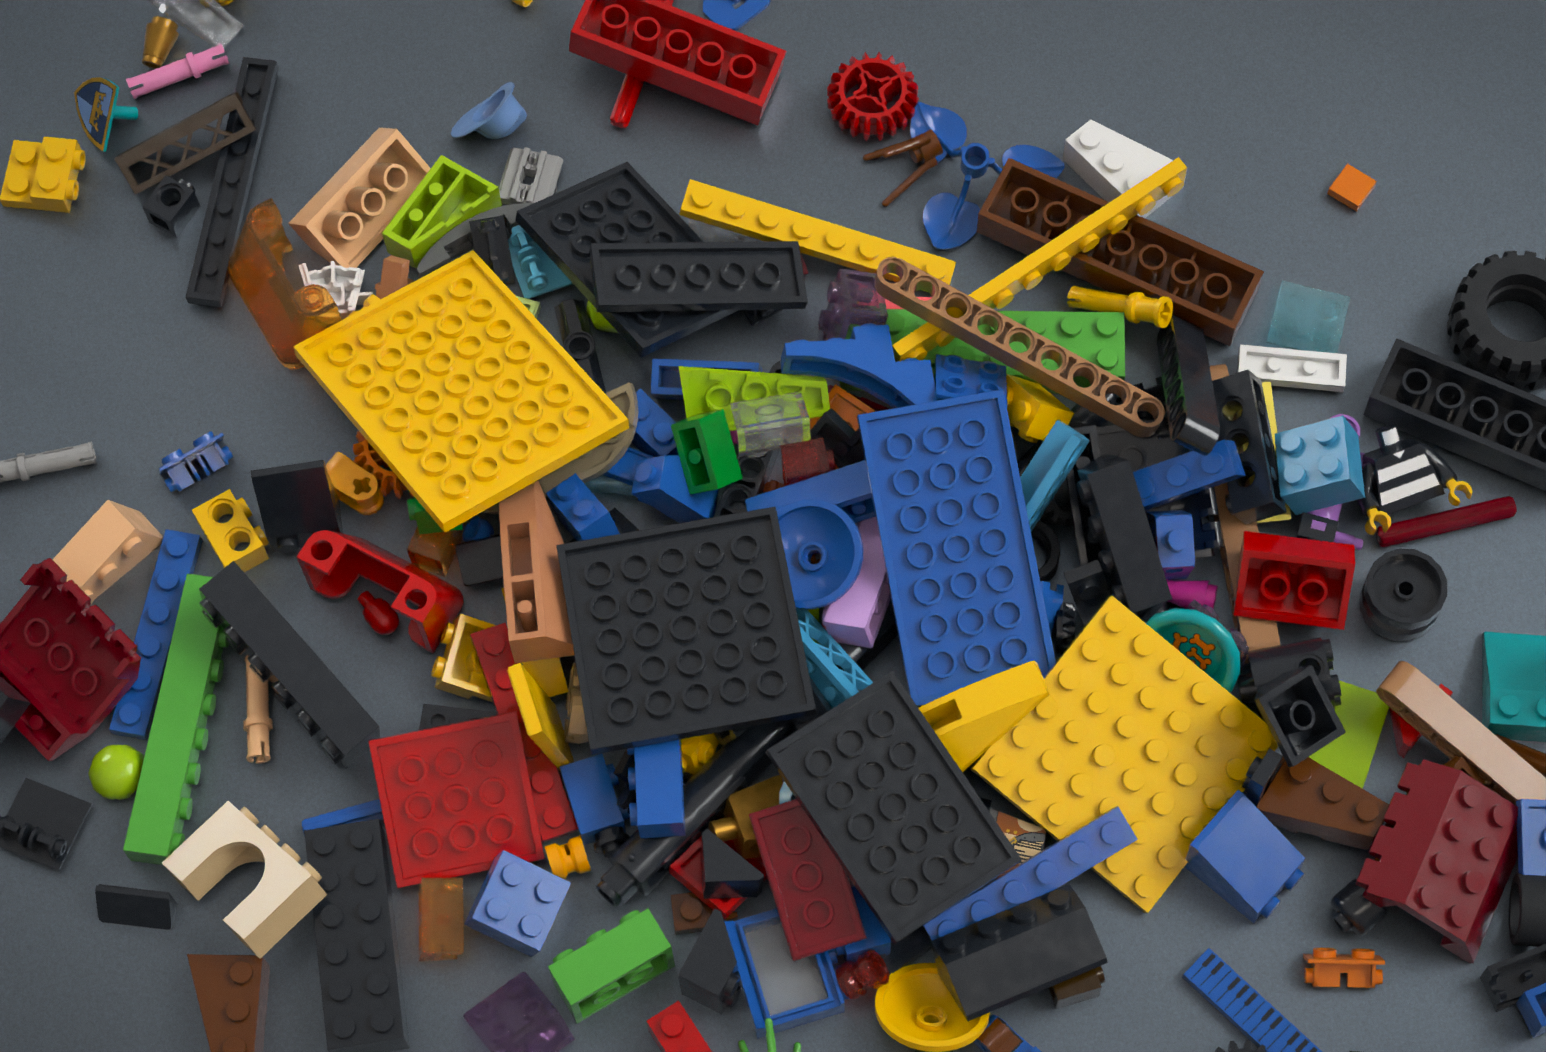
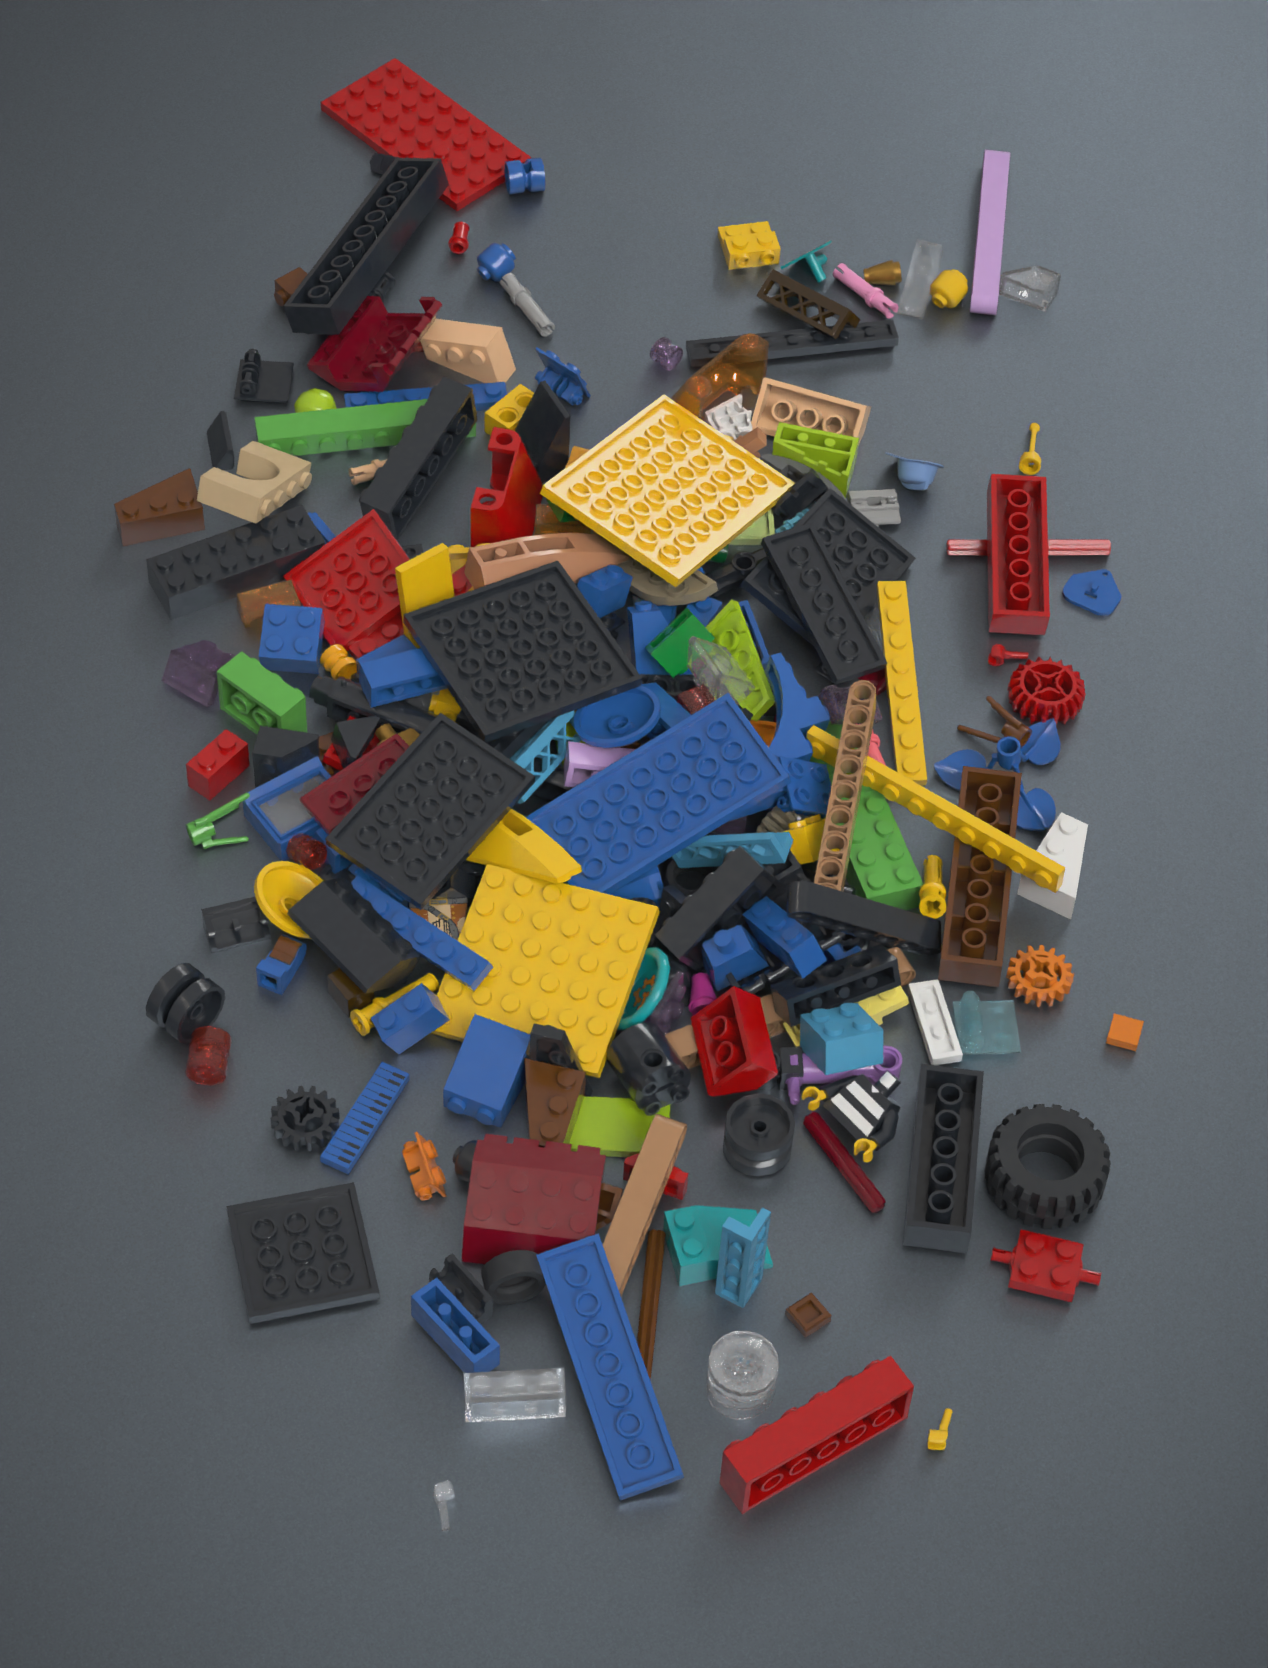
camera: 65 degrees right, 15 degrees down
black brick [142,175,200,237] -> none
black slope [1254,665,1346,768] -> none
none -> yellow pin [350,972,440,1036]
none -> blue brick [371,983,450,1054]
none -> clear purple wheel [650,337,683,371]
none -> red hand [988,644,1028,667]
none -> orange gear [1006,945,1074,1007]

